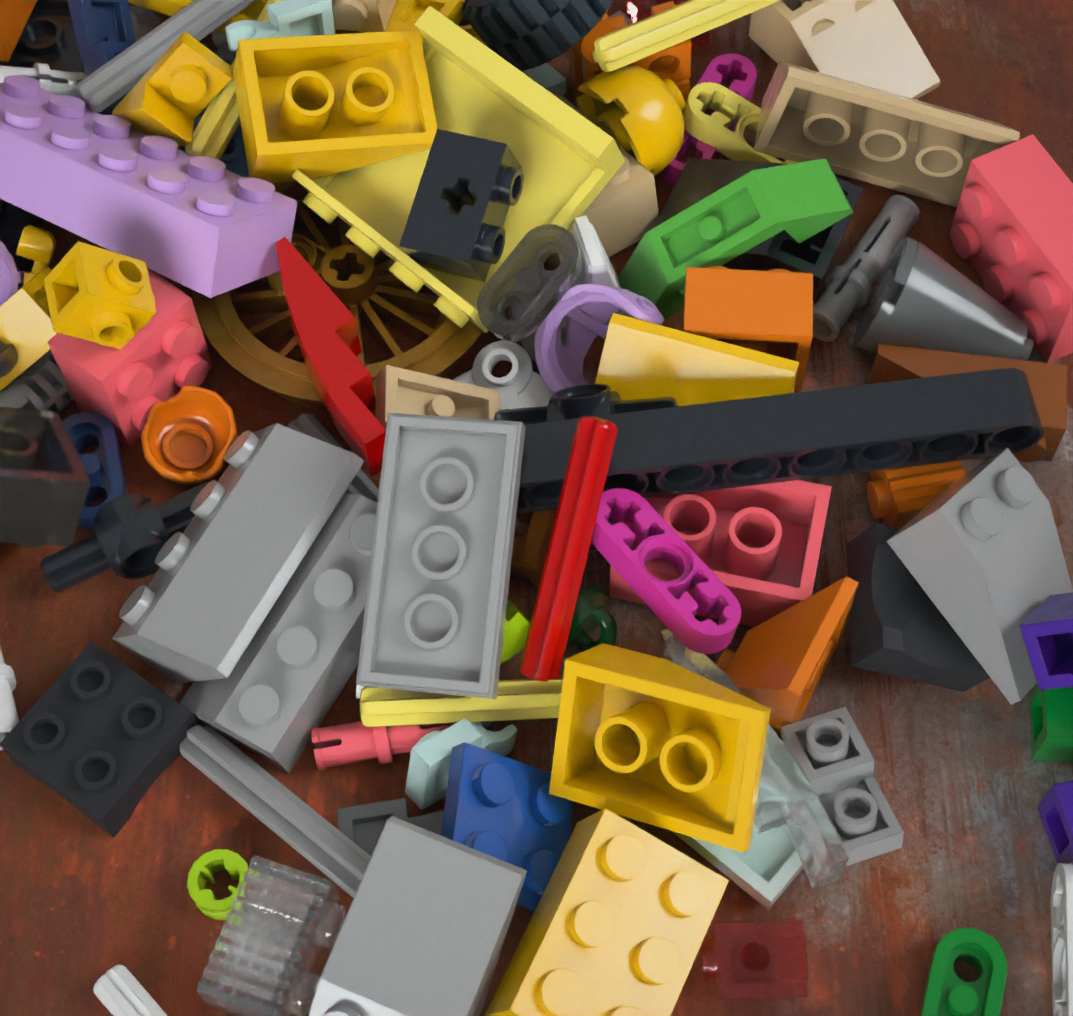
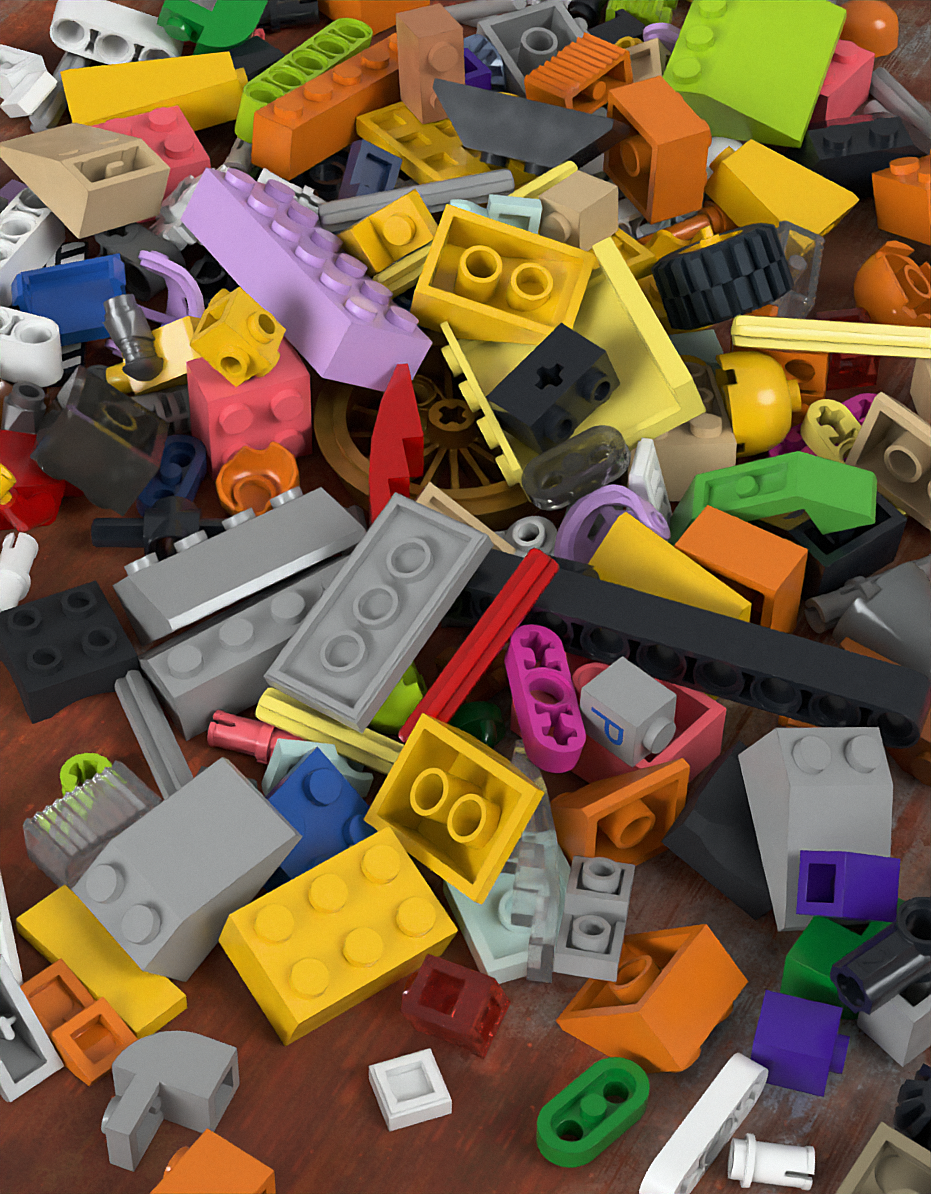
camera: 25 degrees right, 15 degrees down
none -> orange slope [556,924,748,1074]
none -> light grey brick [580,656,677,768]

